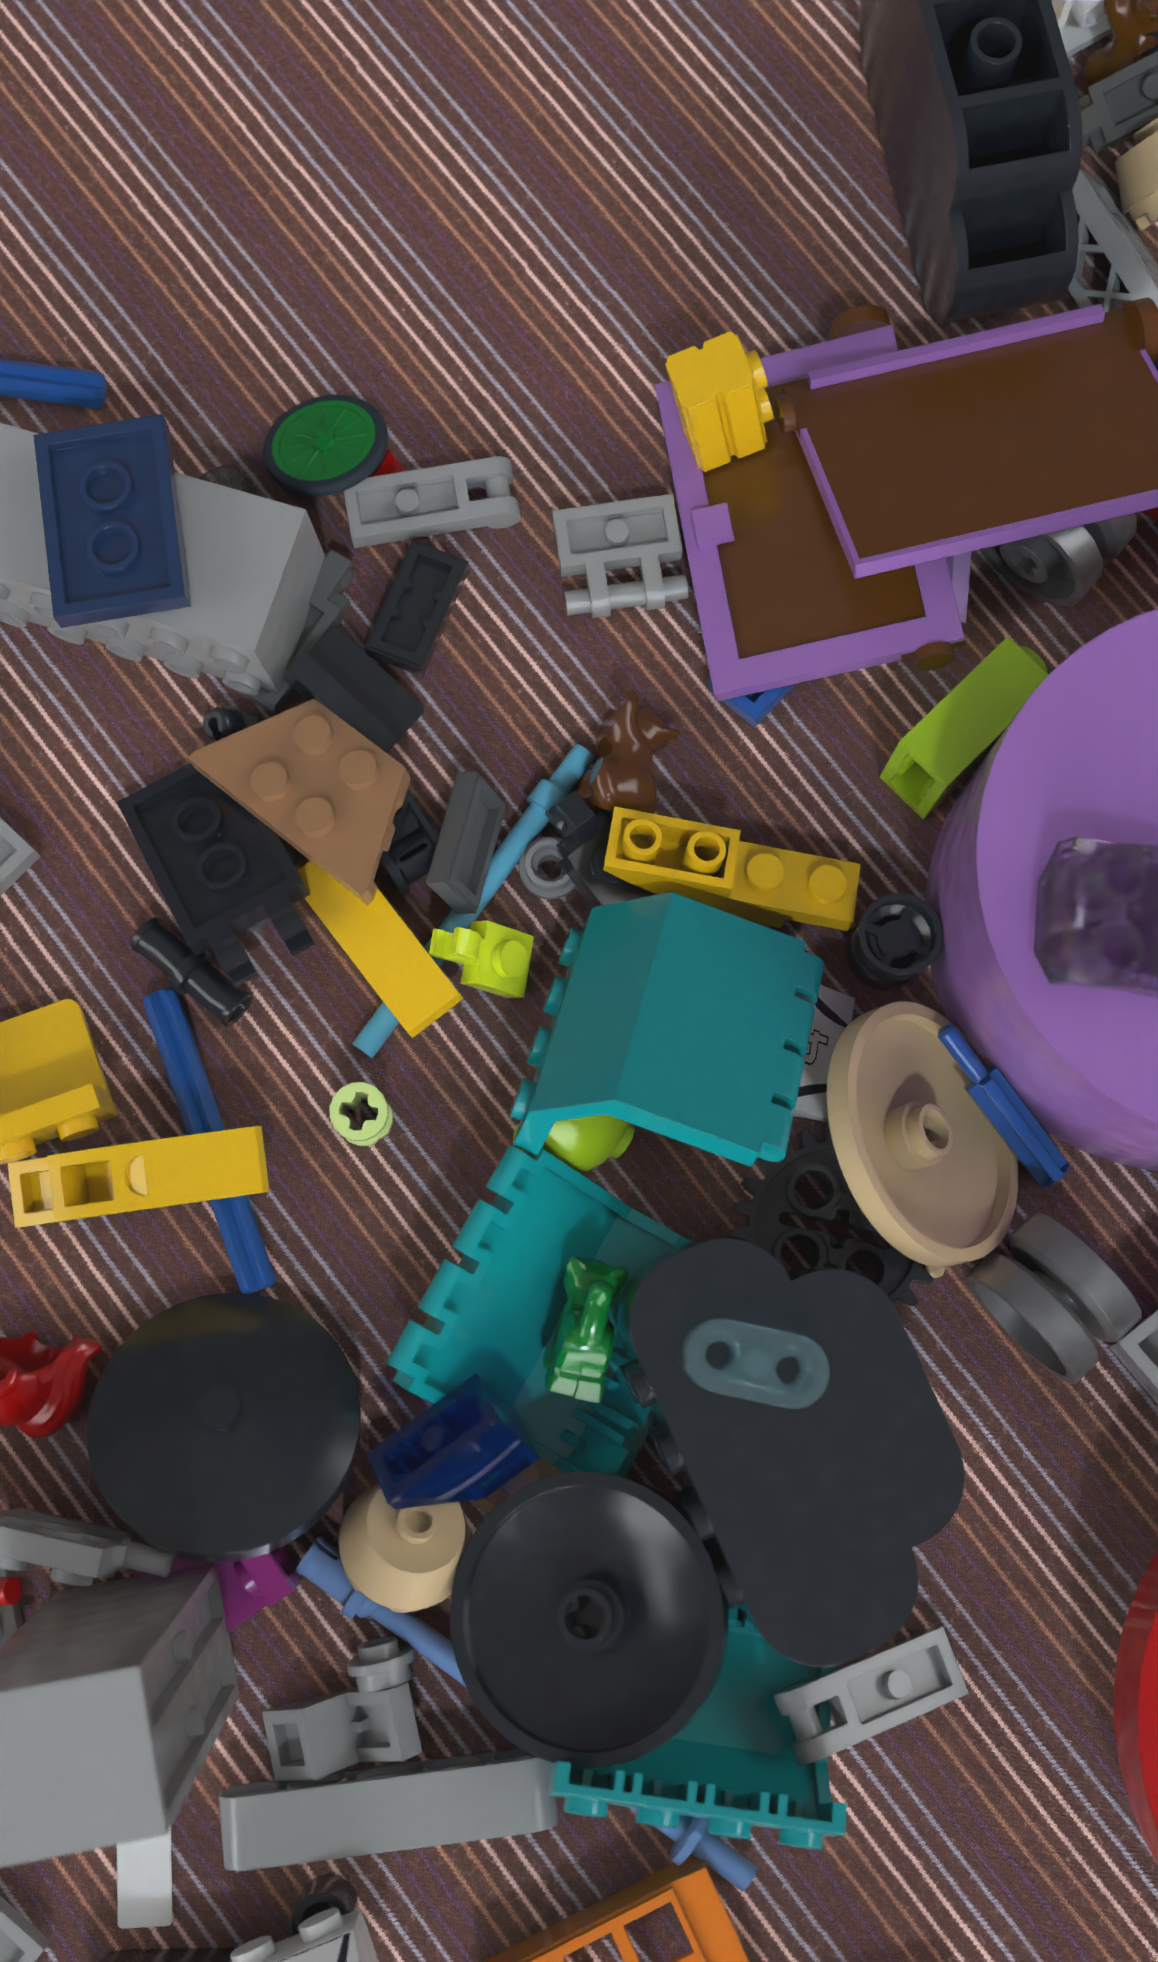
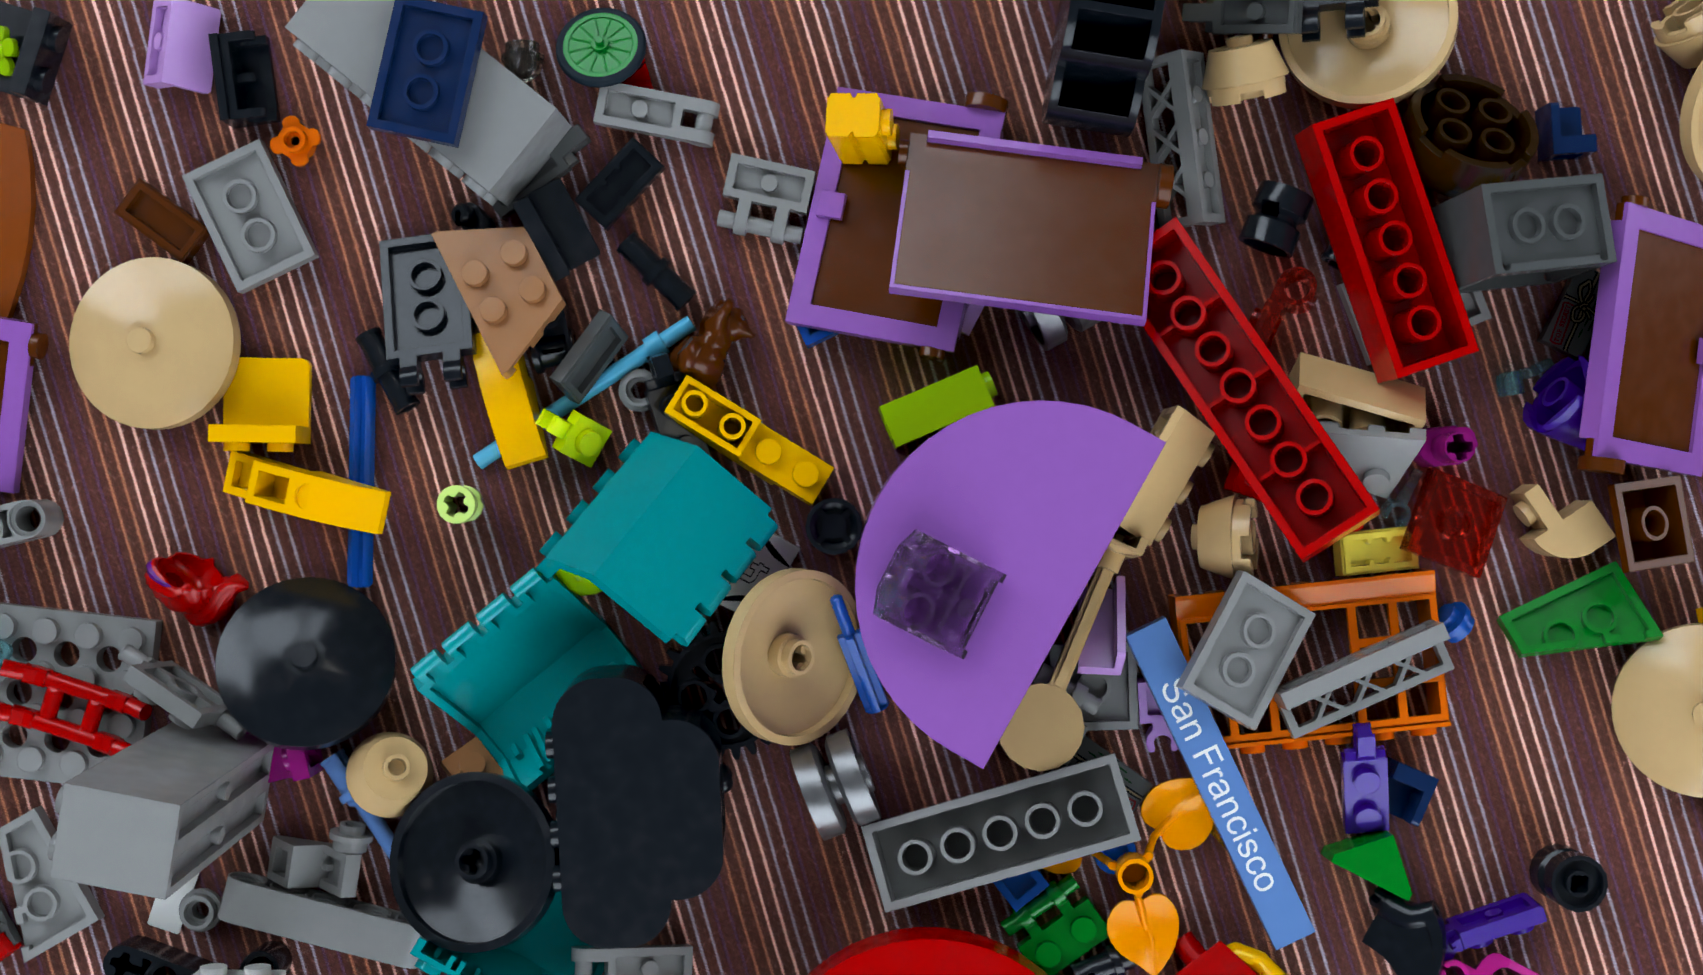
camera: 25 degrees right, 10 degrees up
clear blue slope [367,1373,540,1509] -> none
green animal [543,1256,628,1403] -> none
clear light blue plate [682,1318,829,1409] -> none
none -> light grey plate [179,888,222,932]
none -> black pin [616,231,697,312]

